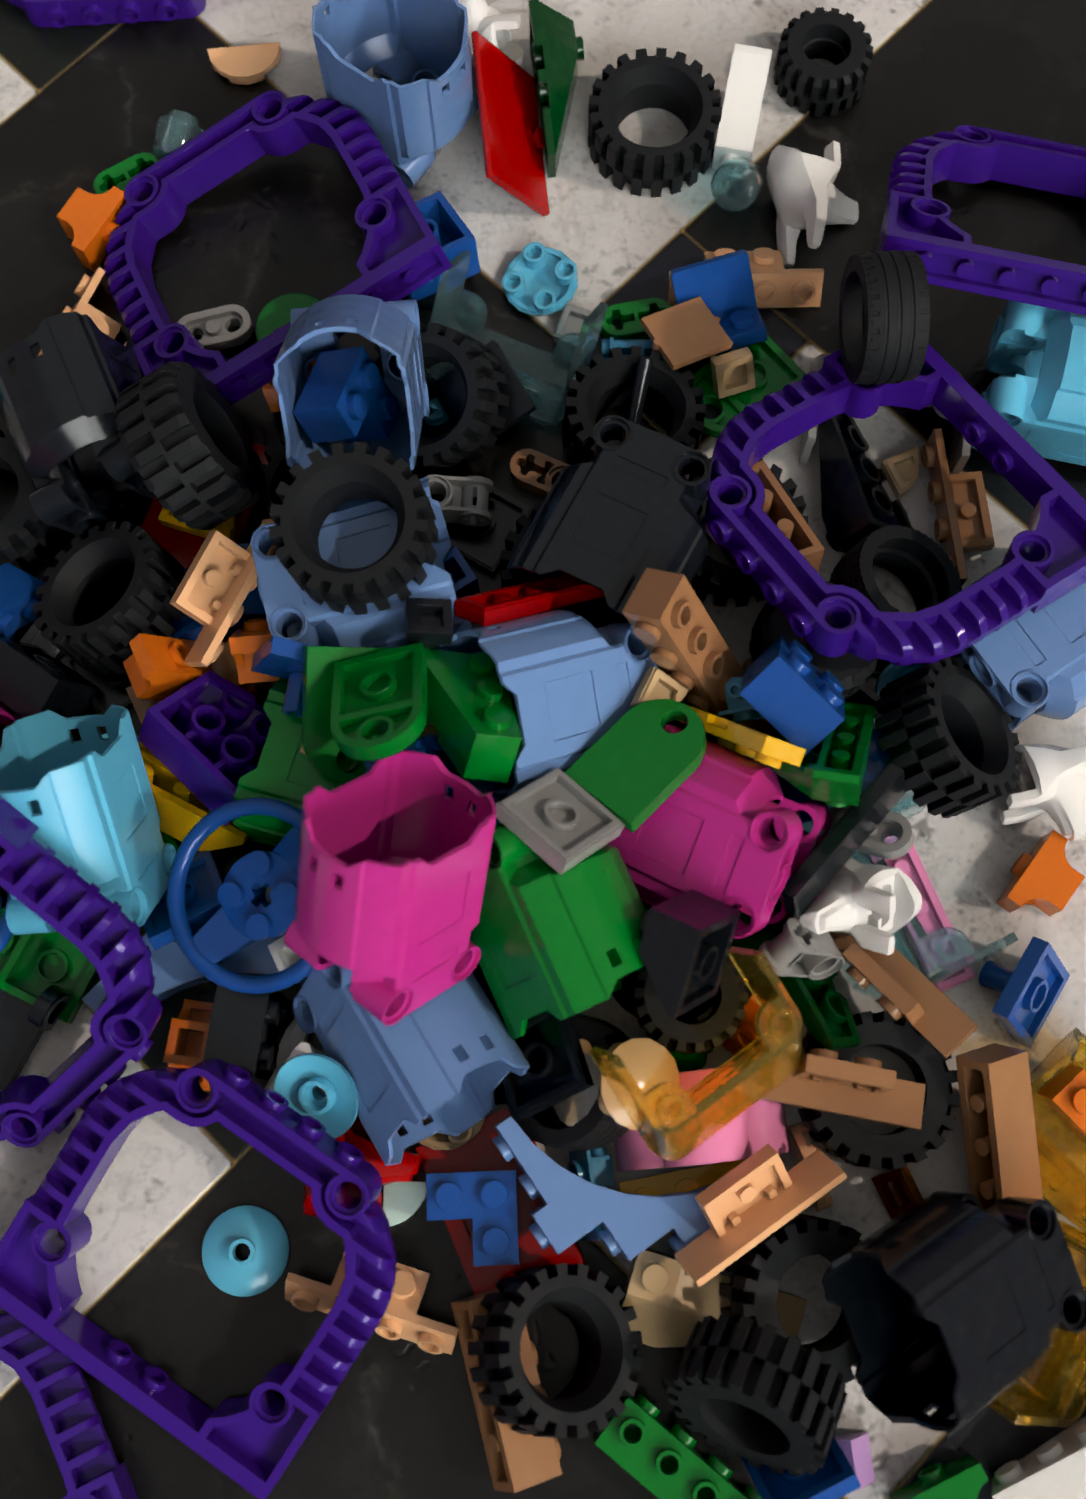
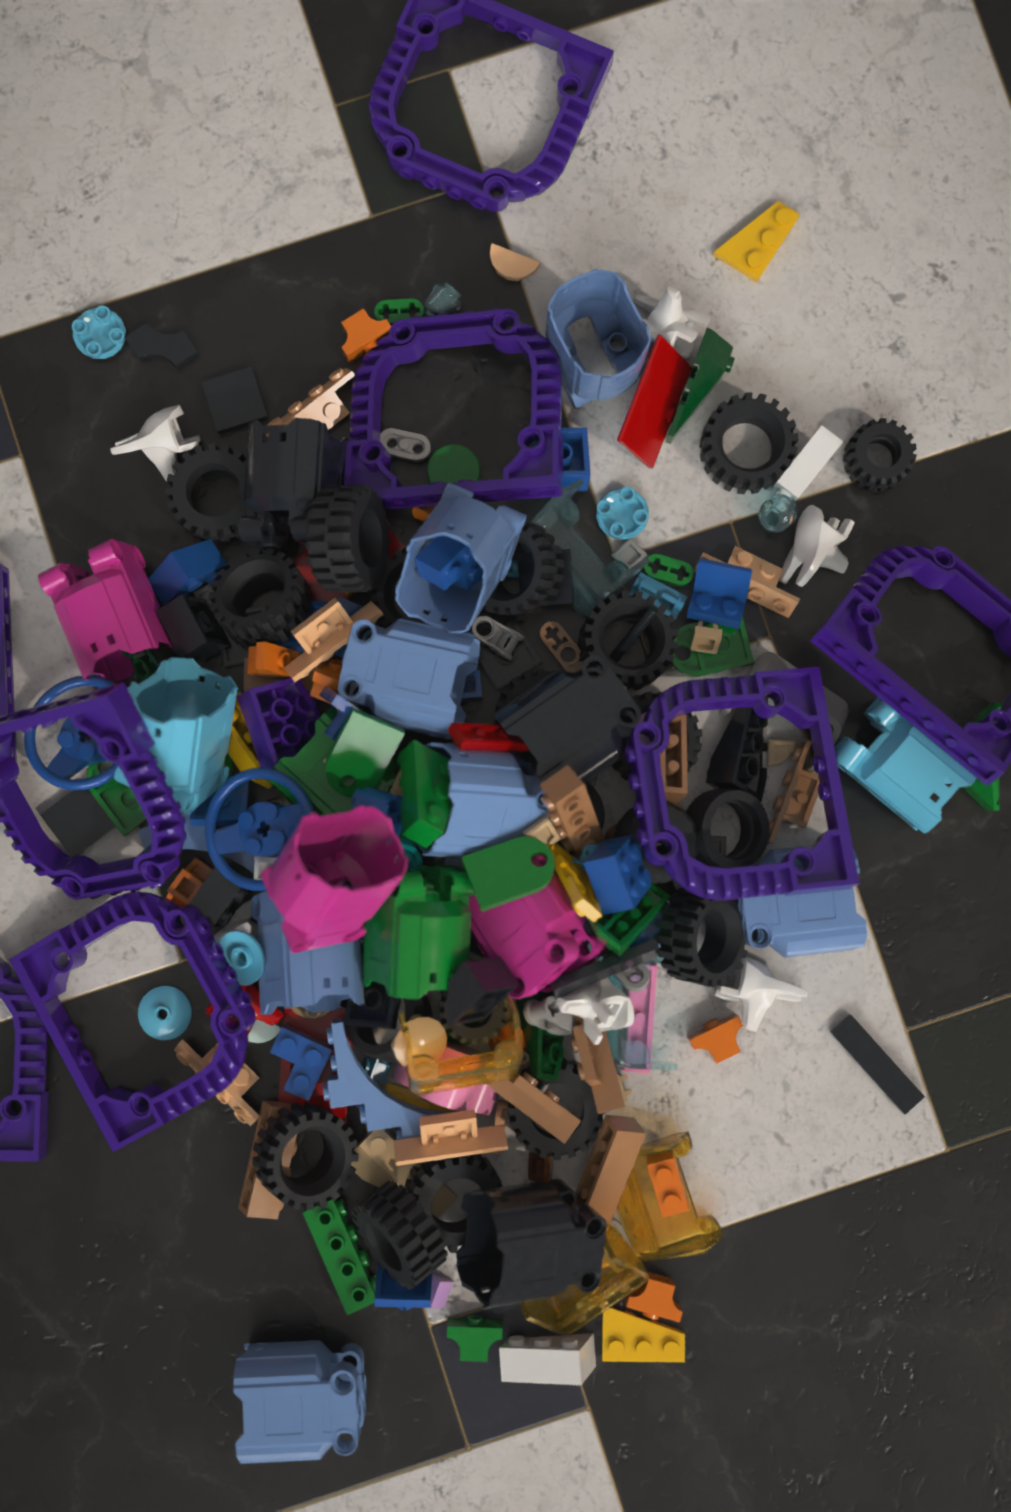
camera: 25 degrees right, 10 degrees up
black tile [28,985,73,1031] -> none
black tyre [269,441,438,615] -> none
green tile [330,642,427,761] -> none
black tile [405,597,453,649] -> none
light grey tile [496,767,625,875] -> none
medium nougat piece [640,296,733,371] -> none
black tyre [839,250,930,385] -> none
blue tile [978,936,1070,1049] -> none

